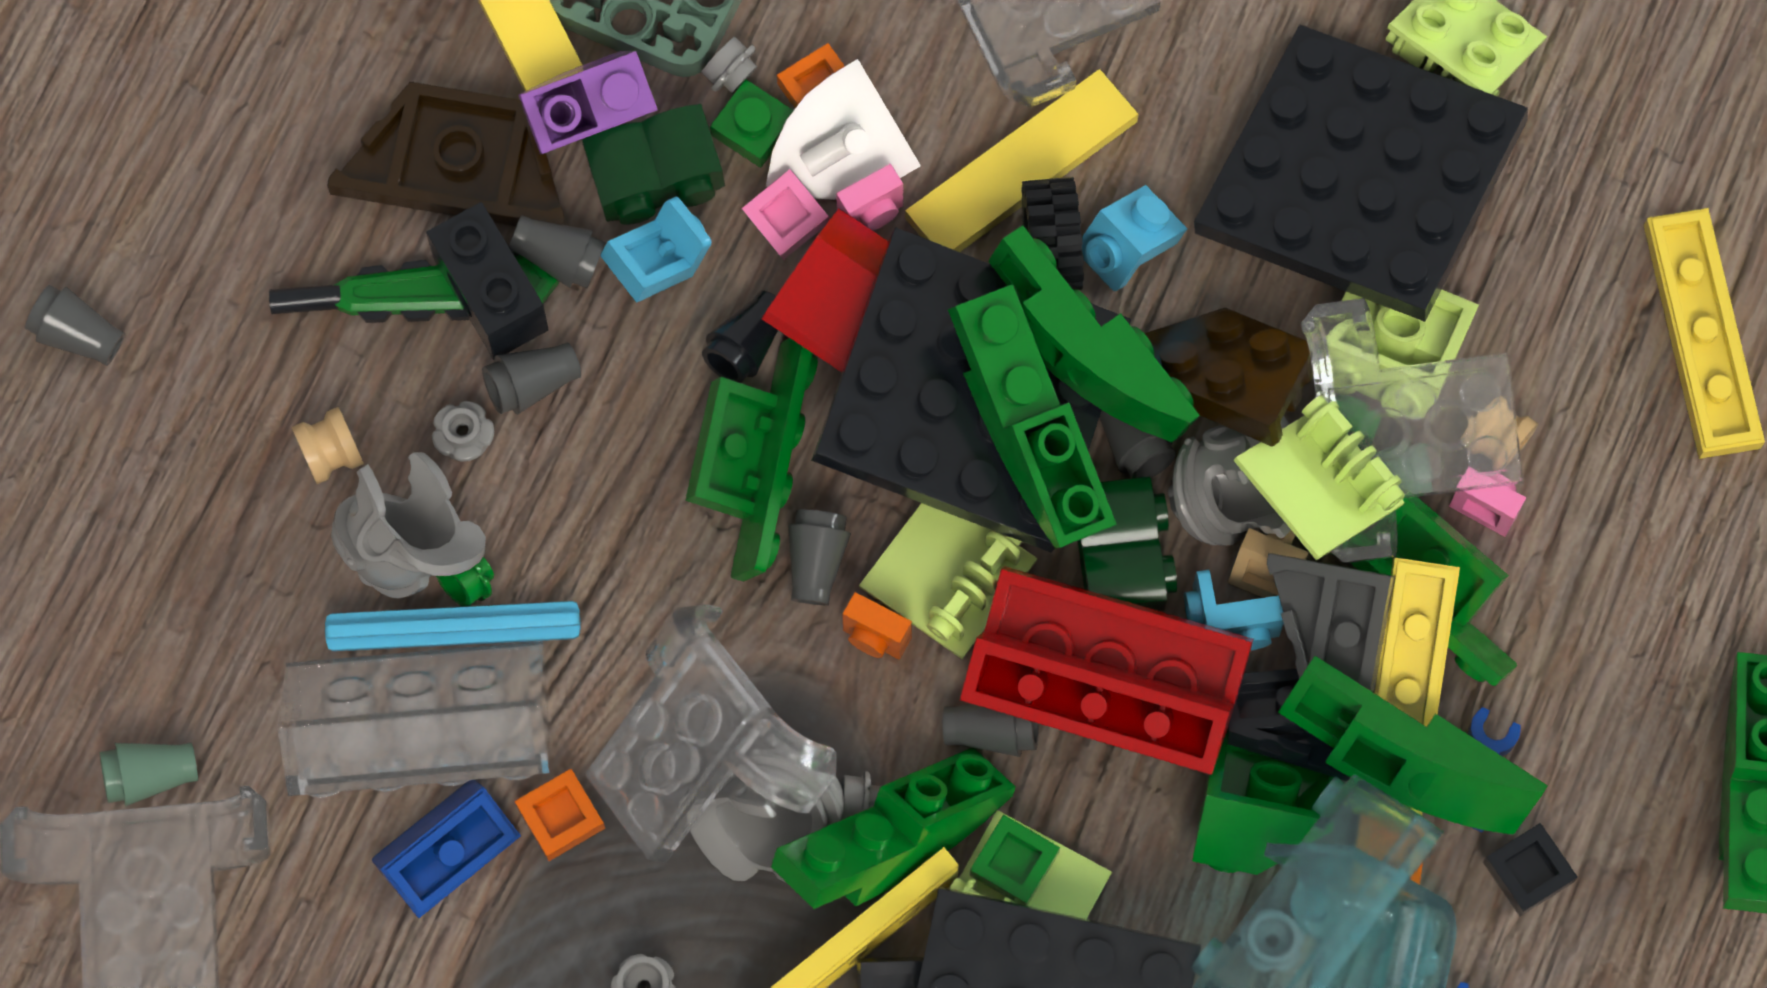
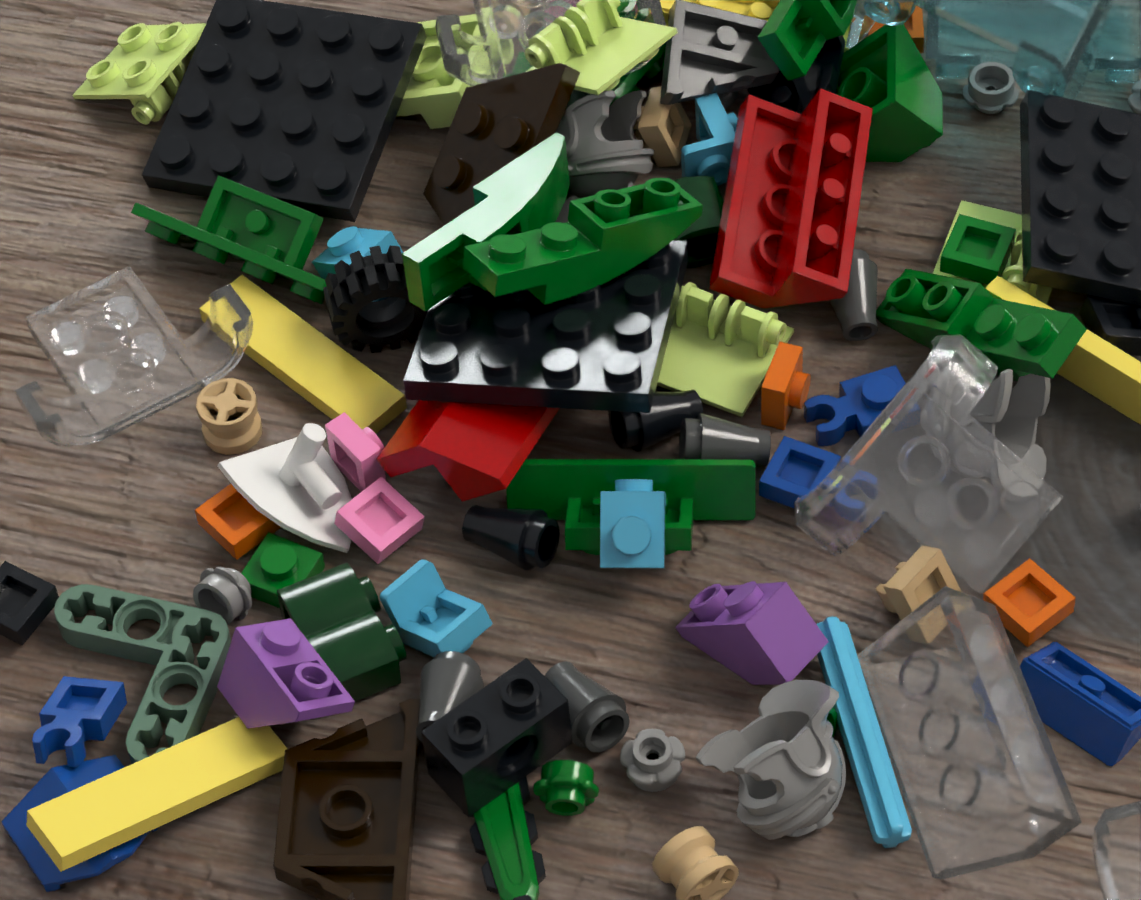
camera: 95 degrees left, 20 degrees down
none -> green bracket [131,175,327,305]
none -> tan wheel [196,378,262,455]
none -> green plate [533,760,599,816]
none -> medium azure bracket [600,479,666,569]
none -> black cone [608,389,704,452]
none -> medium lavender slope [675,581,829,685]
none -> blue plate [759,436,877,523]
none -> blue plate [804,365,920,446]
none -> tan tile [875,545,964,638]

